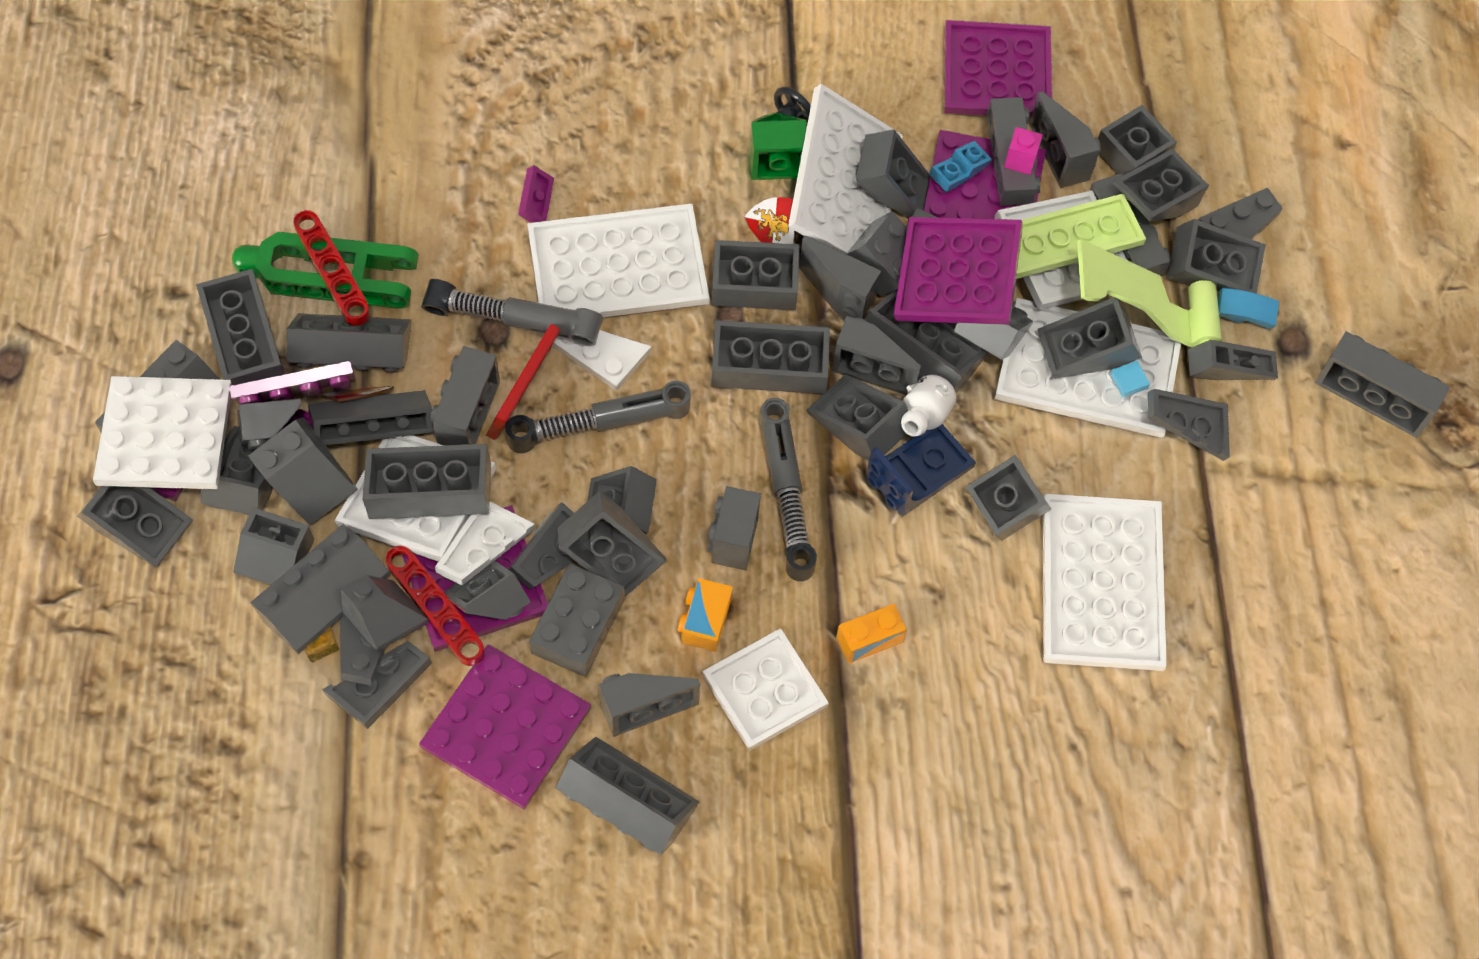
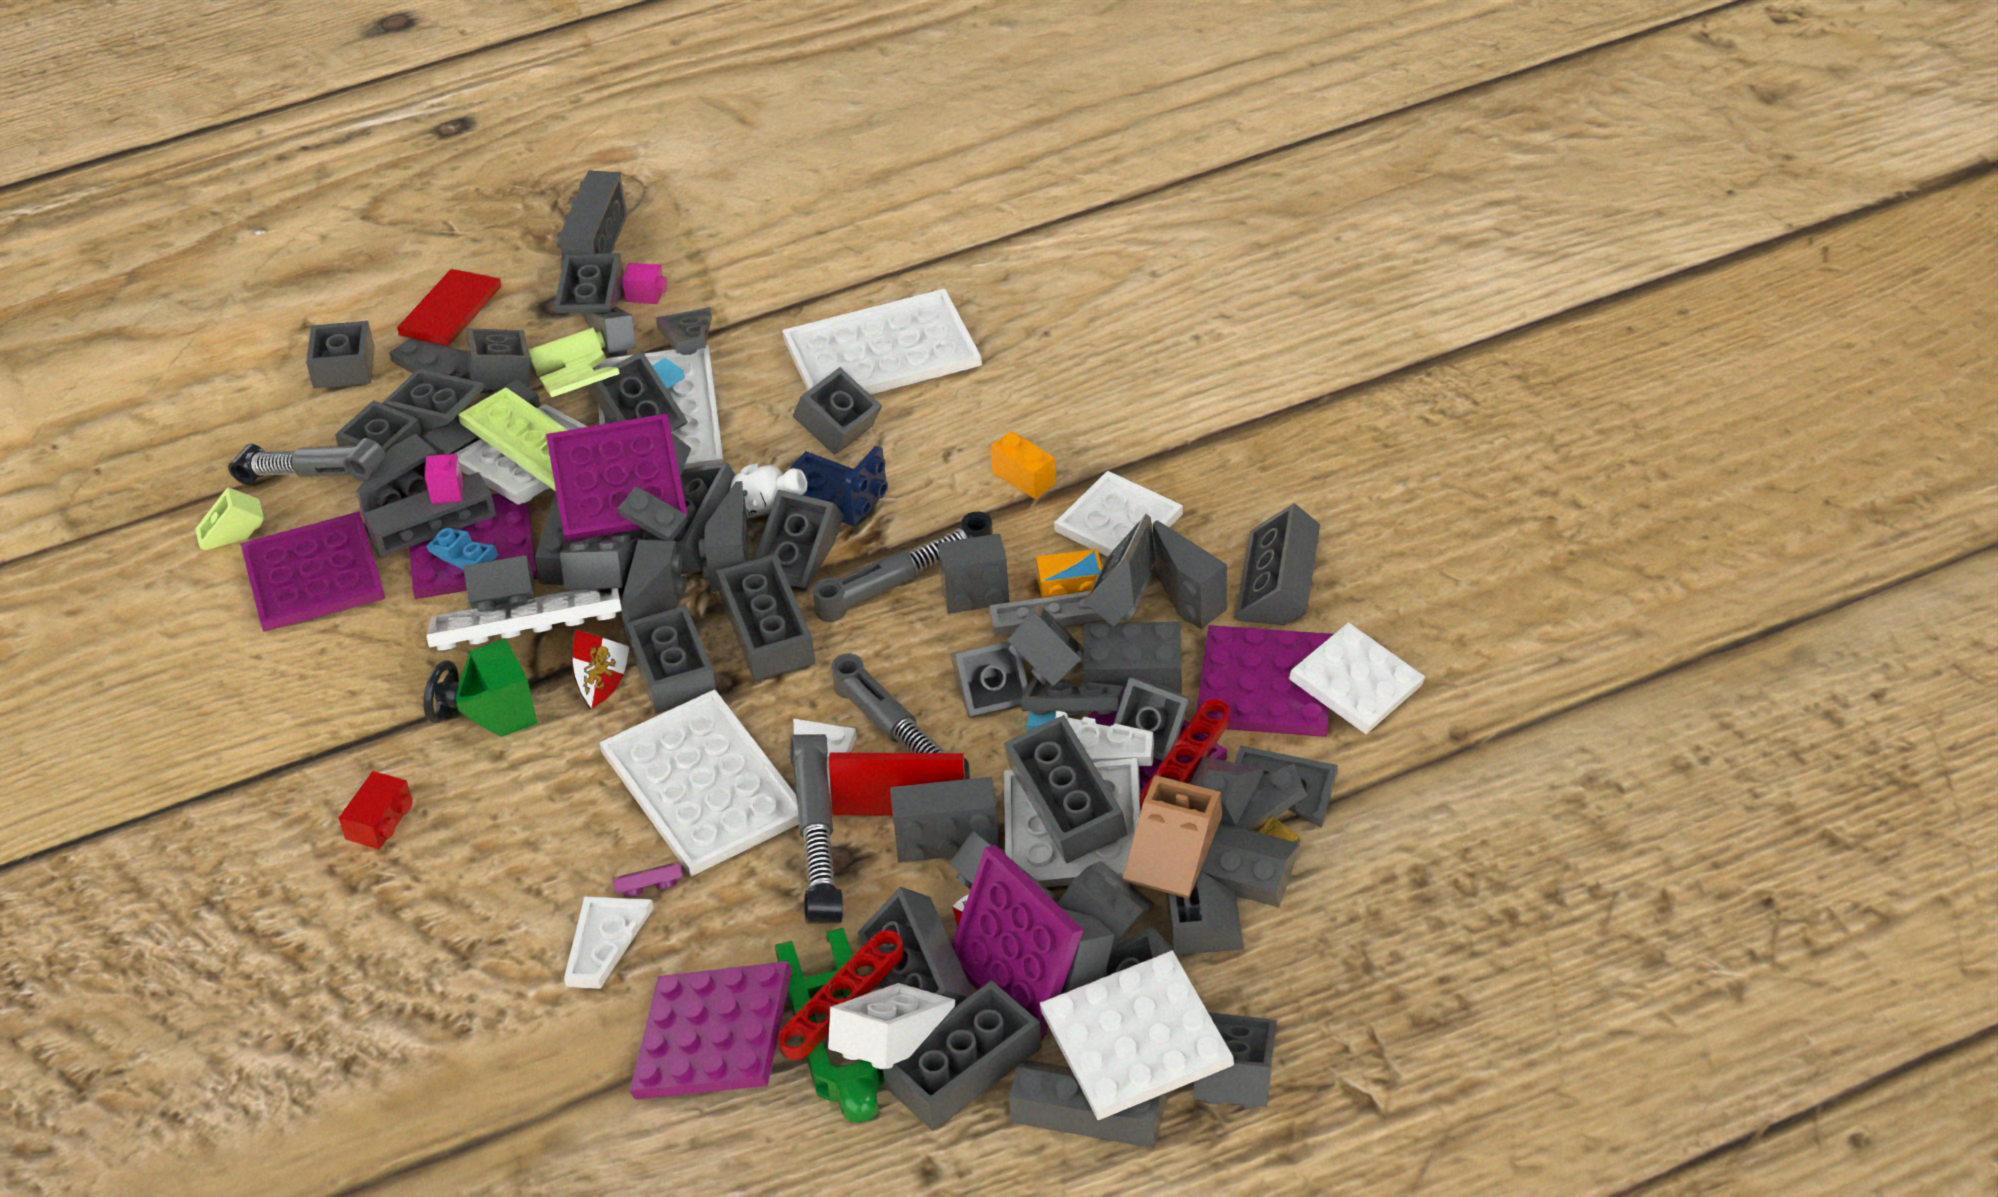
camera: 105 degrees left, 20 degrees down
dark azure slope [1218,288,1279,329] -> none
none -> yellowish green slope [195,487,264,550]
none -> dark grey piece [228,438,386,485]
none -> dark grey brick [306,321,375,389]
none -> red brick [338,771,413,850]
none -> red tile [397,269,501,346]
none -> dark grey slope [553,253,624,313]
none -> white wing [564,897,654,989]
none -> dark grey plate [618,486,688,541]
none -> dark pink brick [622,263,667,304]
none -> magenta plate [629,961,792,1100]
none -> white slope [828,983,955,1069]
none -> light grey plate [989,591,1105,636]
none -> dark grey slope [1084,514,1155,627]
none -> medium nougat slope [1122,775,1222,899]
none -> white plate [1289,622,1425,734]

